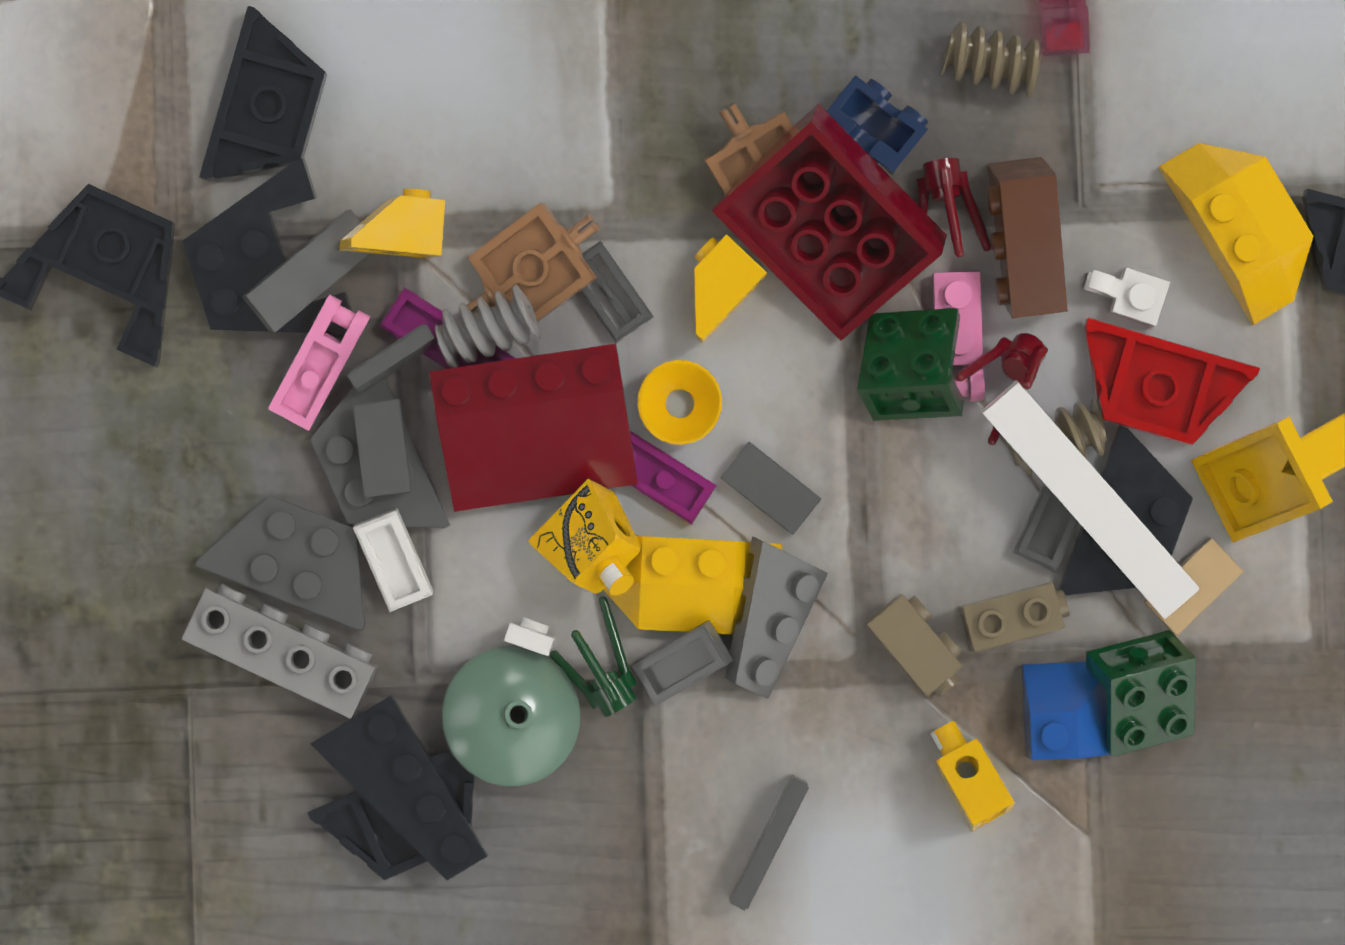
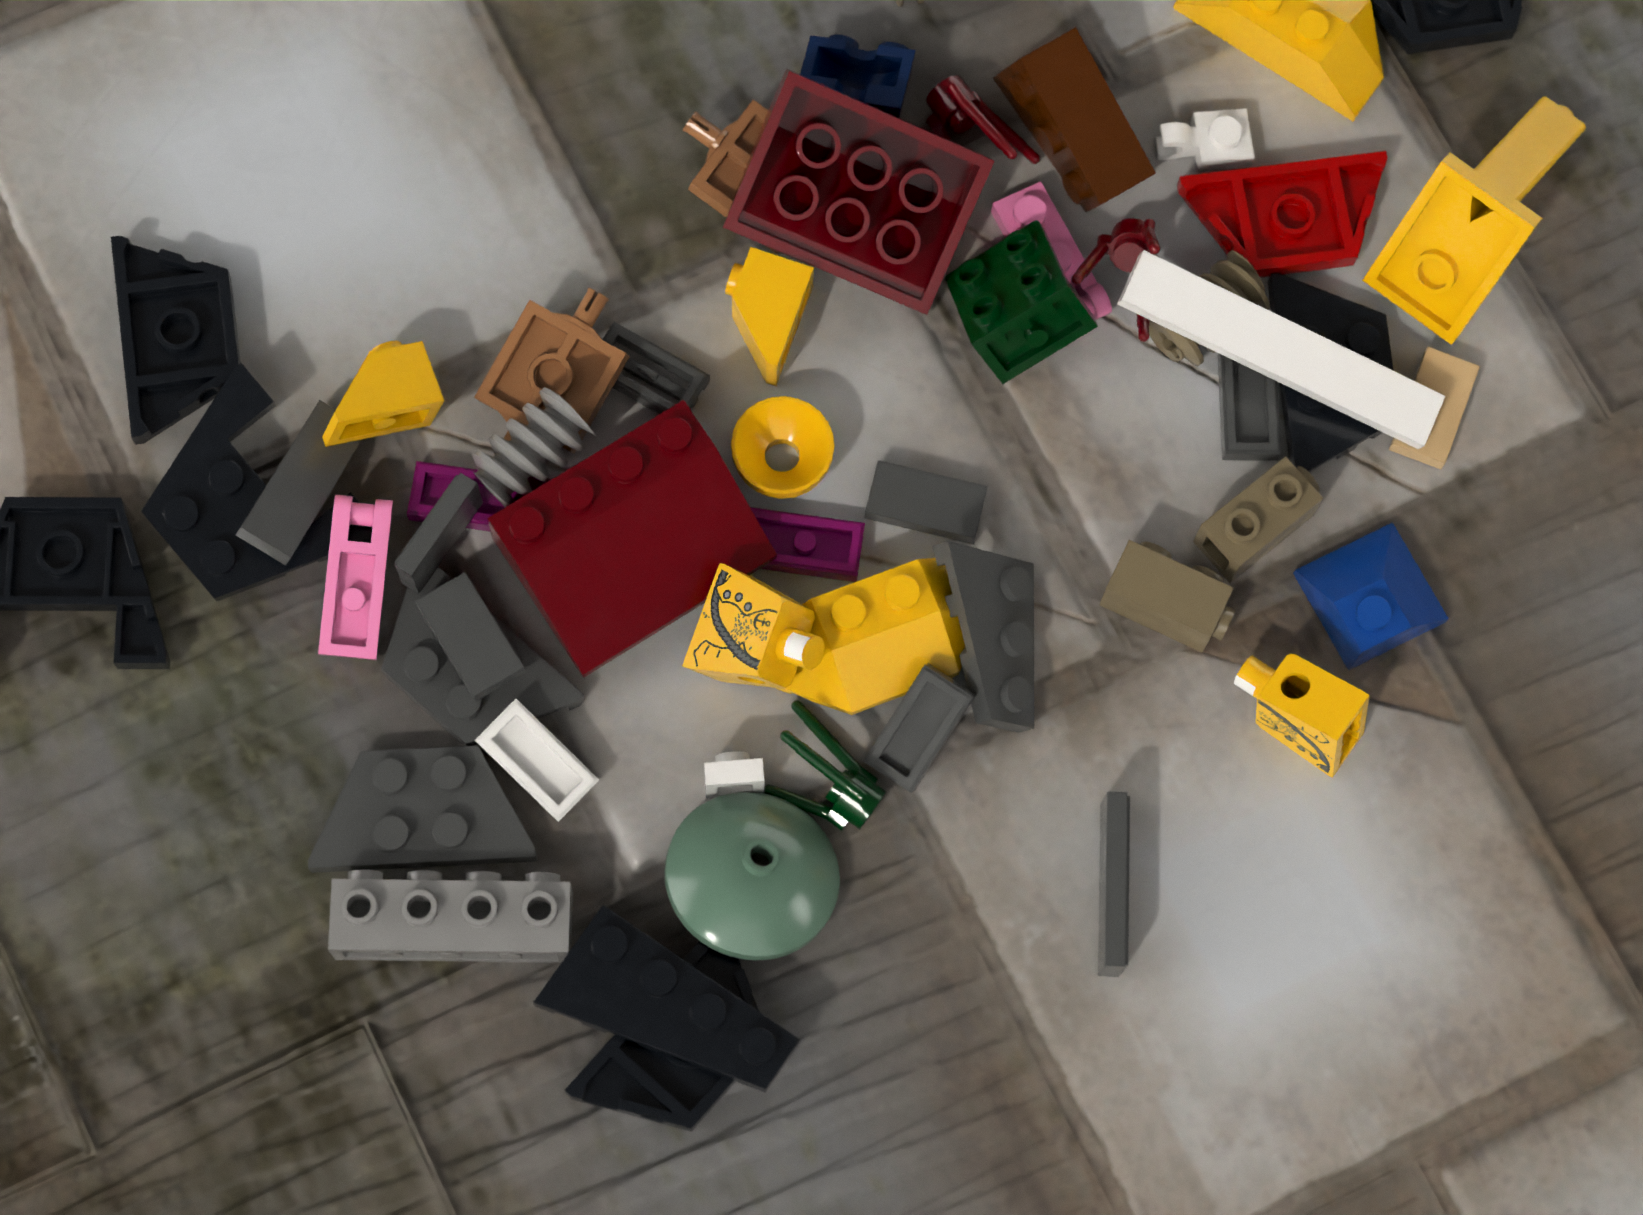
camera: 30 degrees left, 15 degrees down
dark green bracket [1086,630,1196,757] -> none

